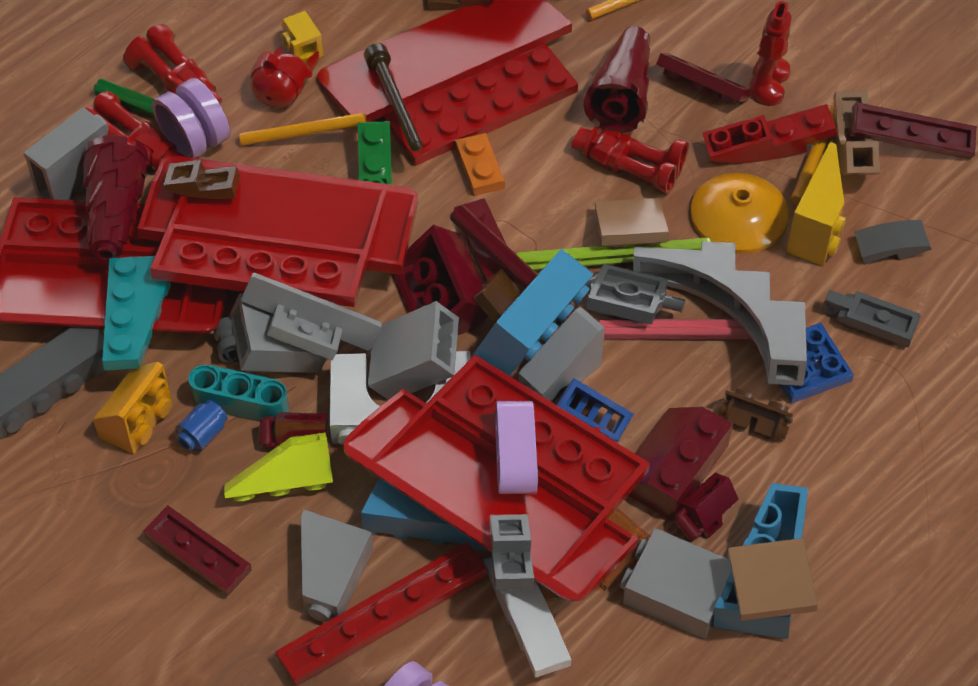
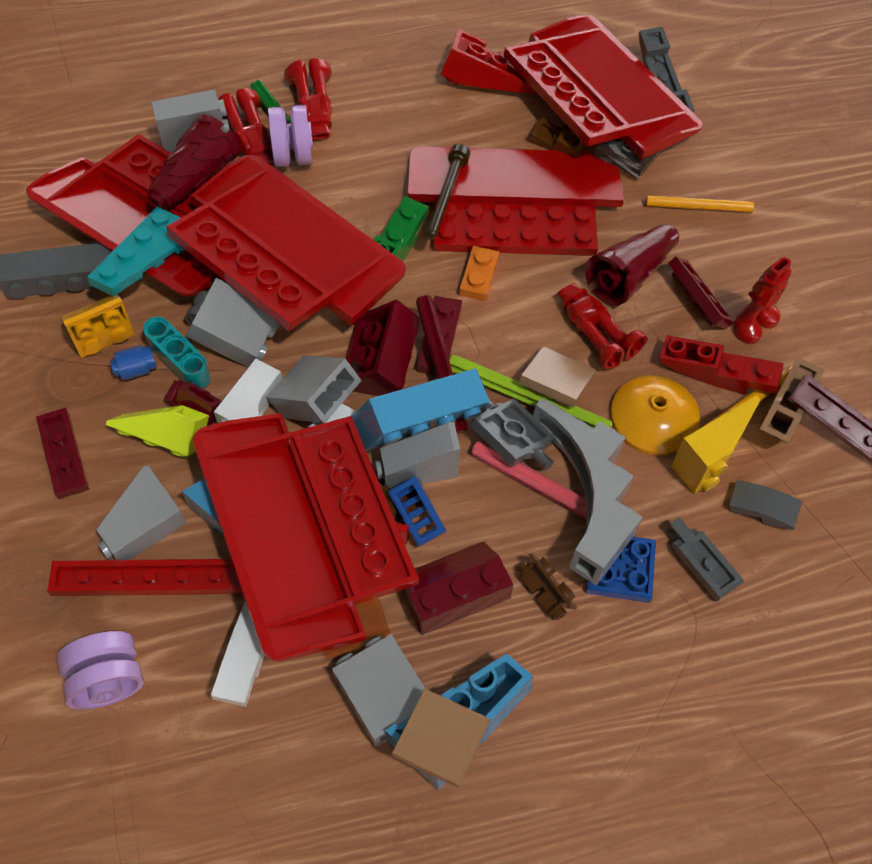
camera: 30 degrees right, 5 degrees up
reddish brown slope [164,160,240,199] -> none
light orange bar [239,113,366,146] -> none
light grey bracket [241,273,382,361] -> none
red hair [251,46,319,108] -> none
yellow brick [281,11,323,63] -> none
reddish brown slope [473,268,522,324] -> none
dark grey slope [490,514,534,590] -> none
lavender beam [495,401,538,494] -> none
dark red piece [673,472,739,540] -> none

